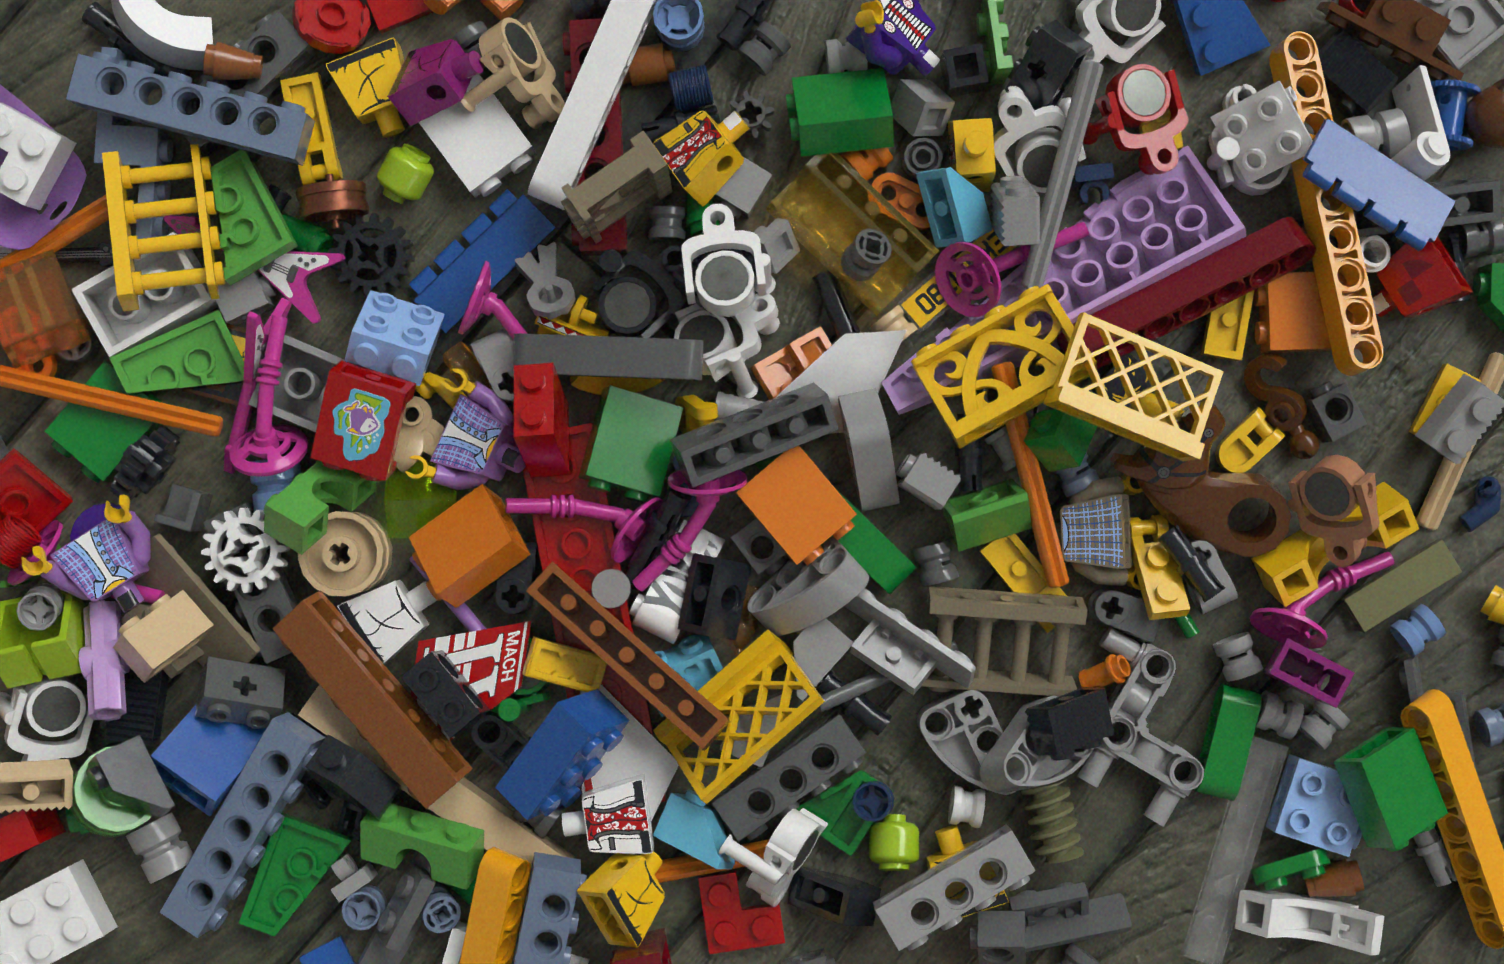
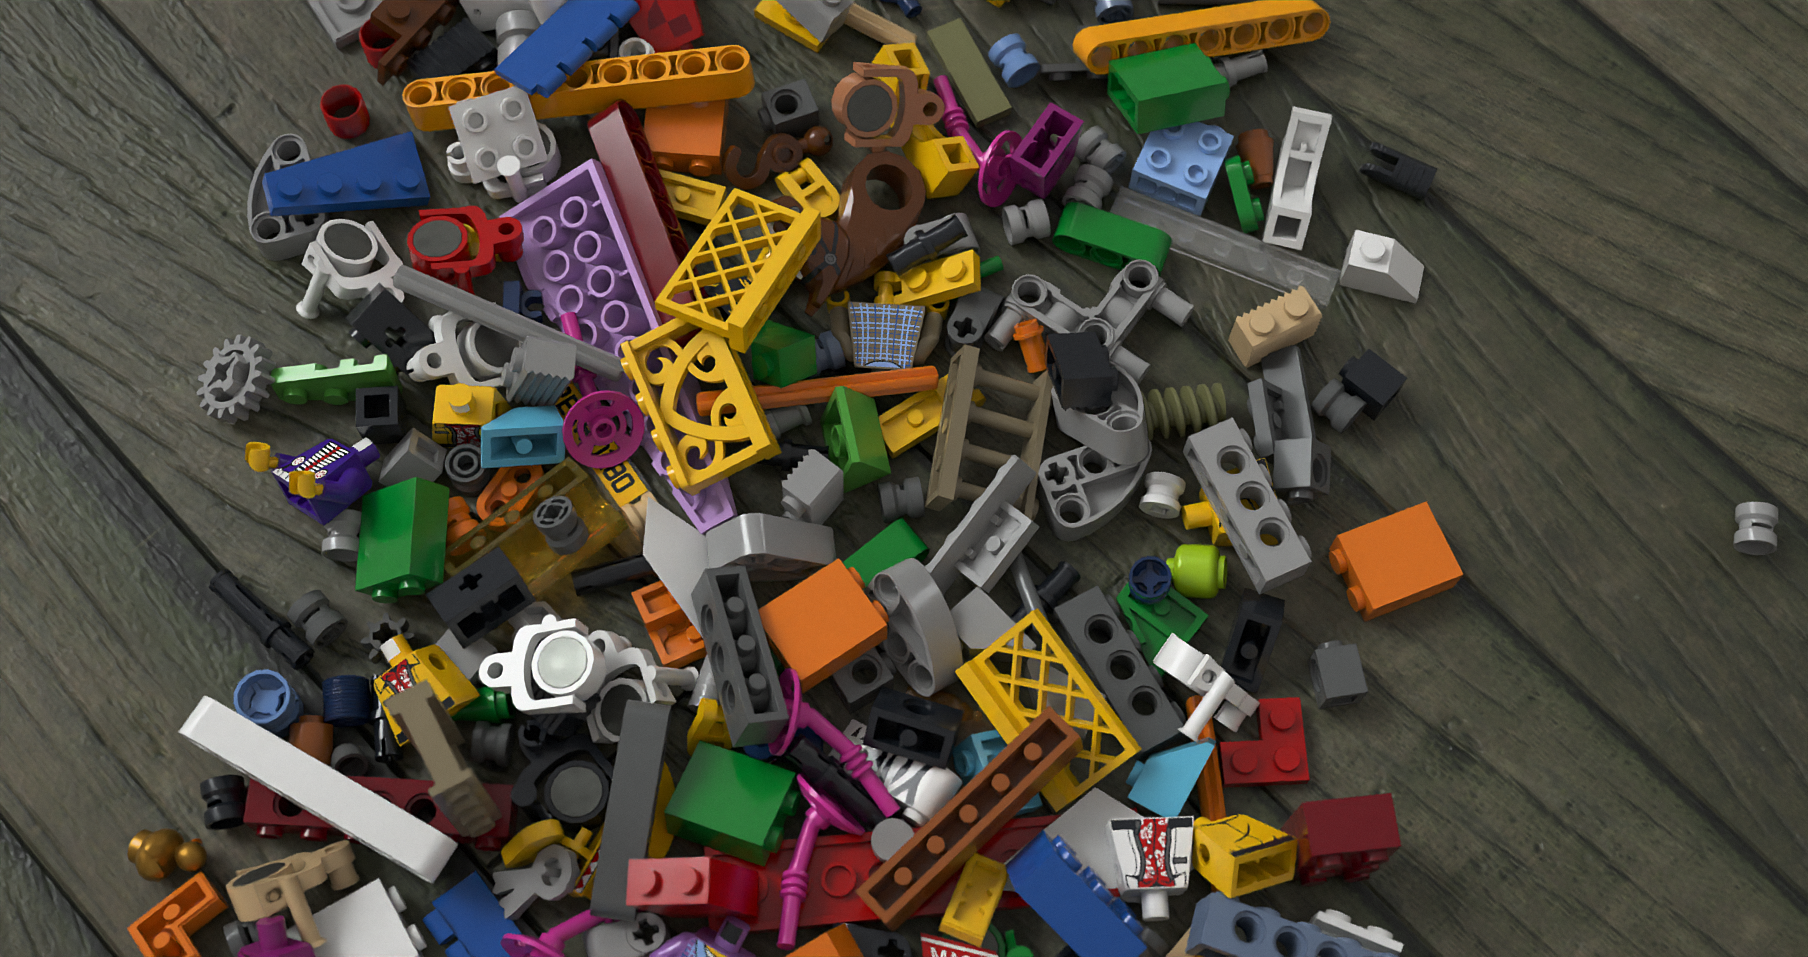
camera: 85 degrees left, 20 degrees down
none -> dark grey hinge [330,743,368,777]
none -> black brick [426,546,536,649]
none -> yellow tile [501,819,565,868]
none -> tan brick [1228,286,1322,368]

